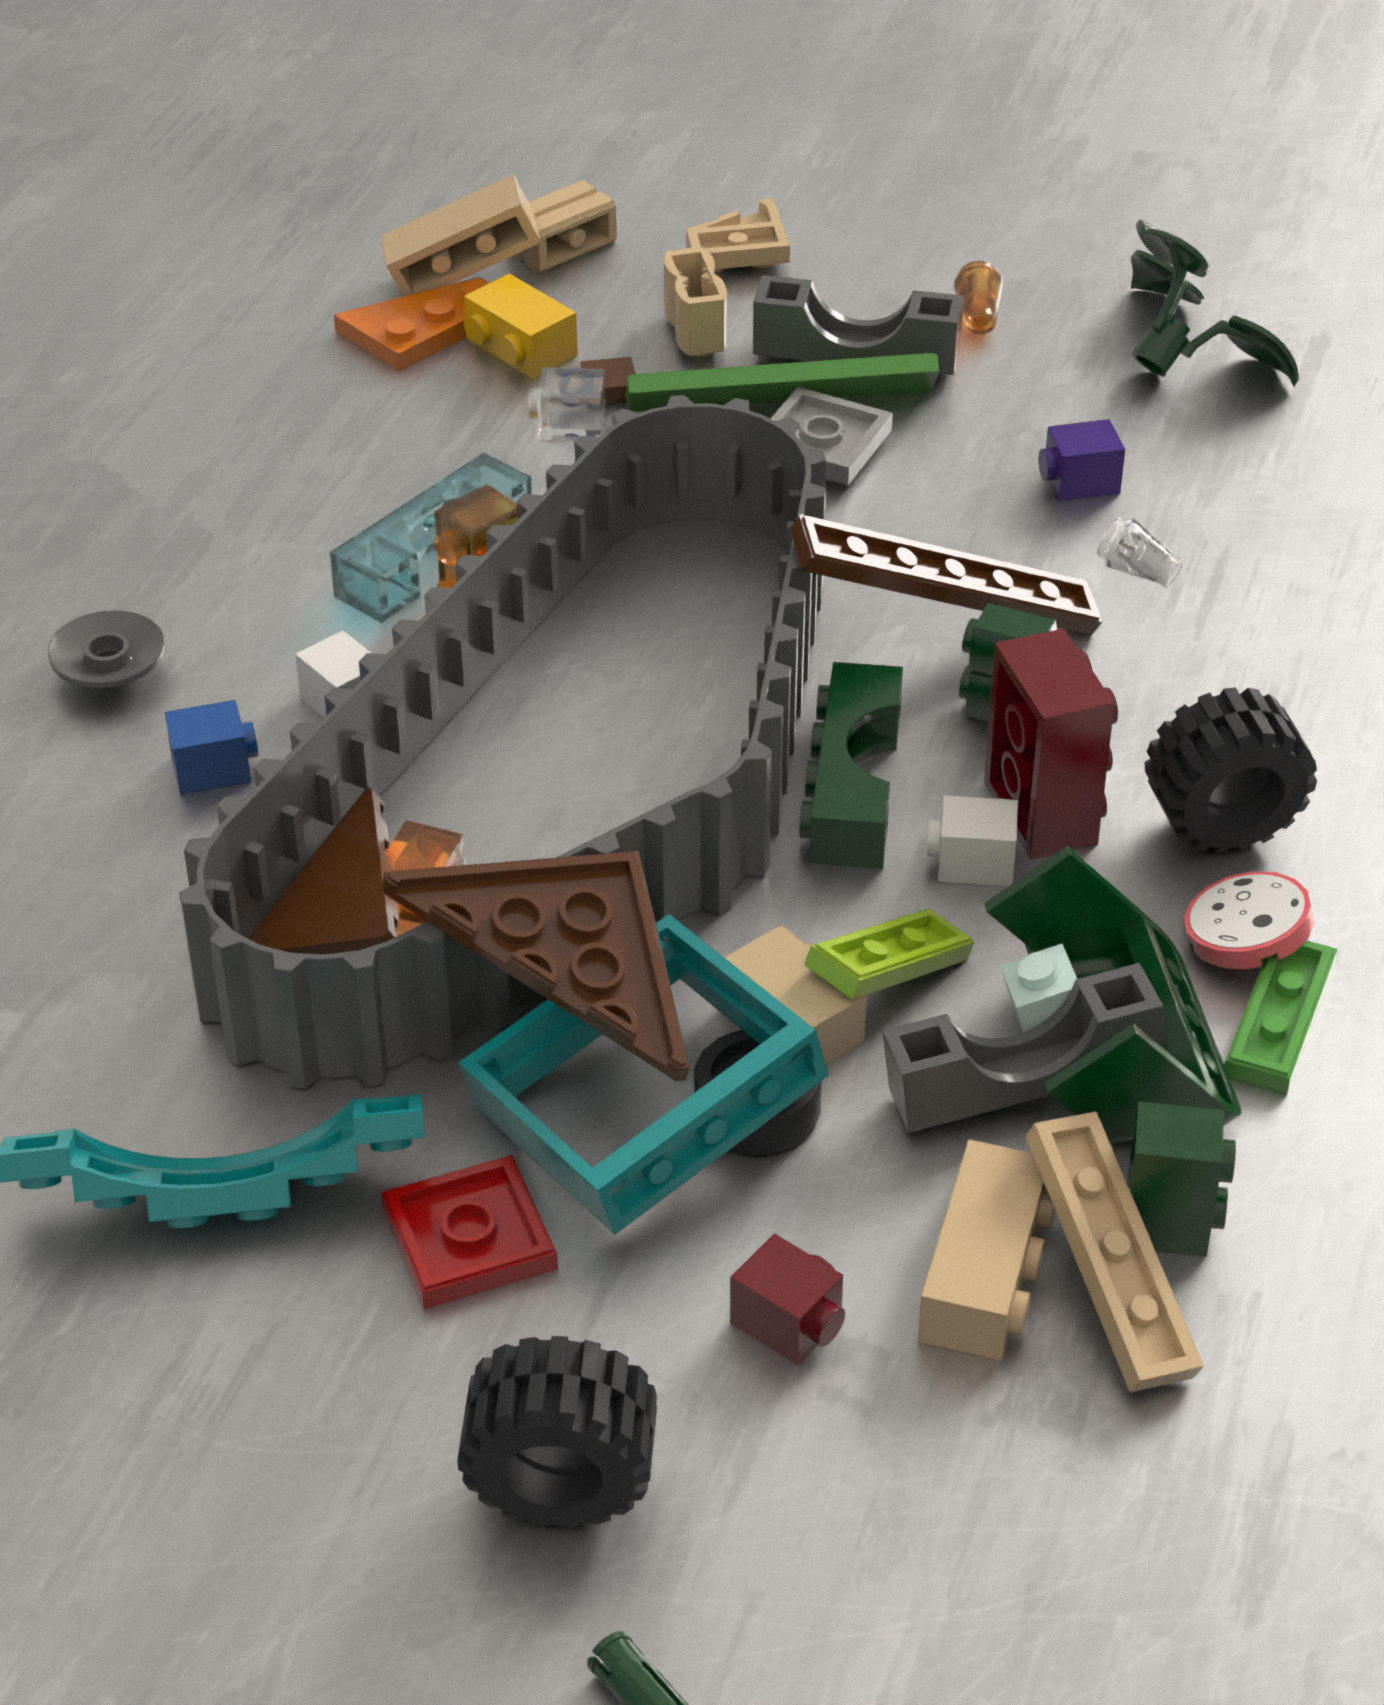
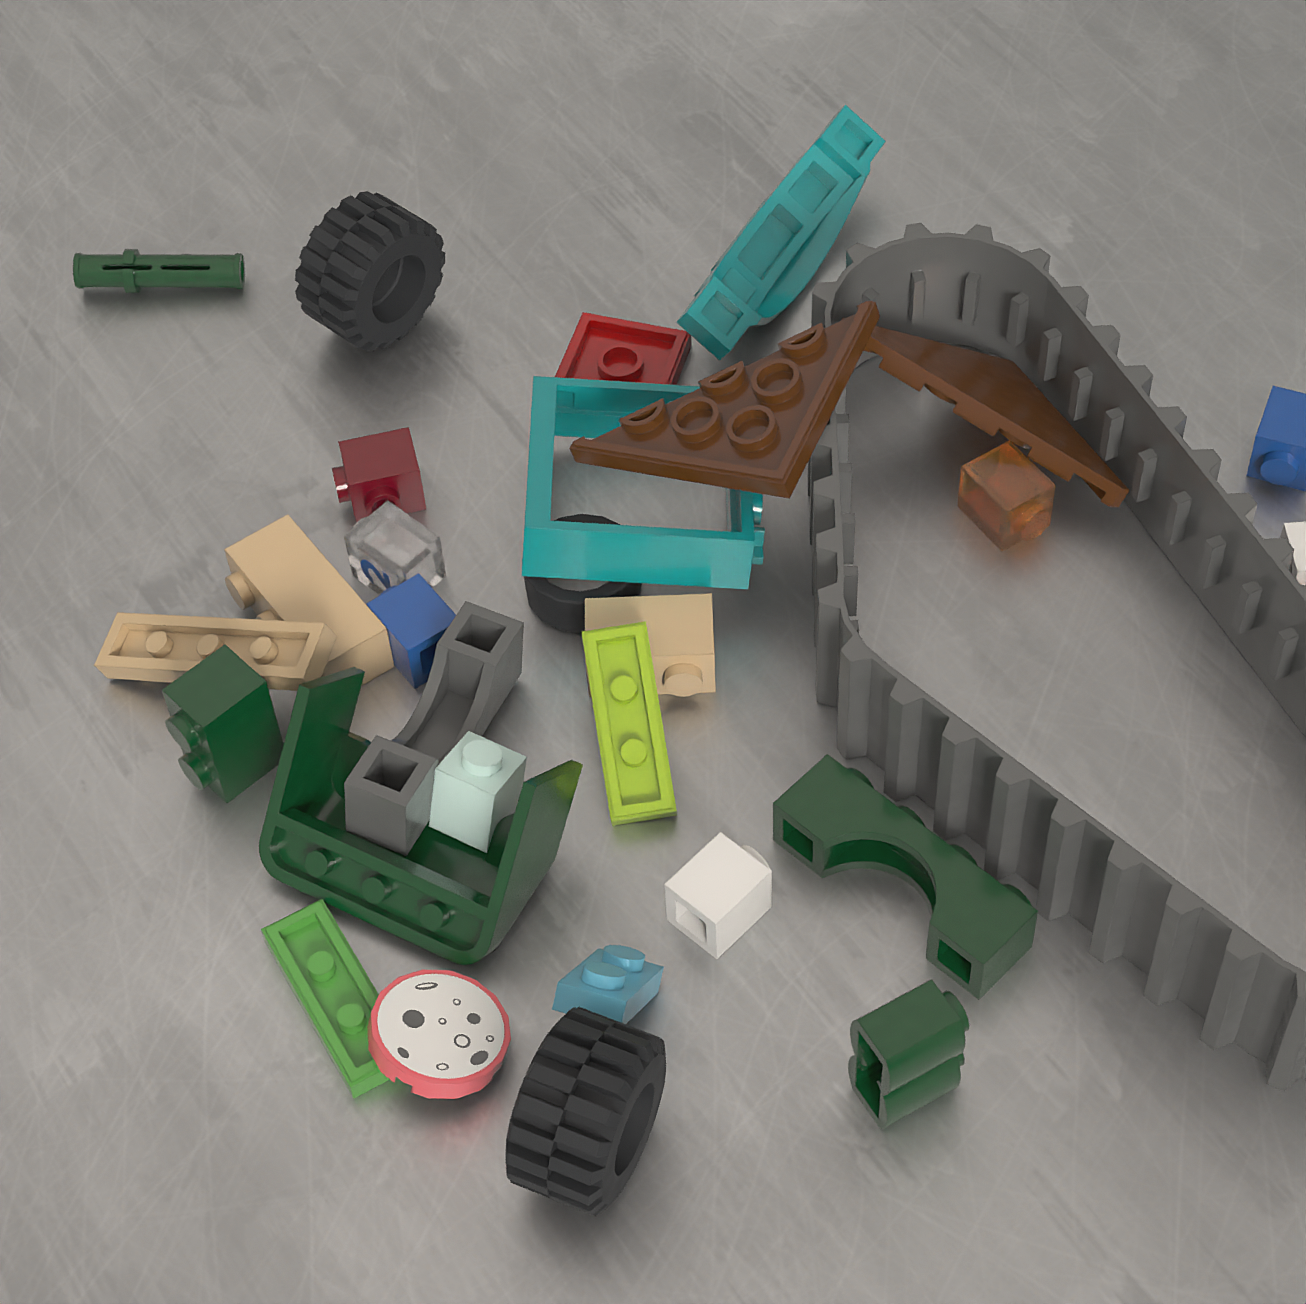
camera: 130 degrees right, 10 degrees up
reddish brown tile [789,514,1102,635] -> none
dark red brick [984,628,1118,860] -> none
none -> clear brick [344,501,446,595]
none -> blue brick [366,573,456,689]
none -> medium azure plate [552,945,664,1024]

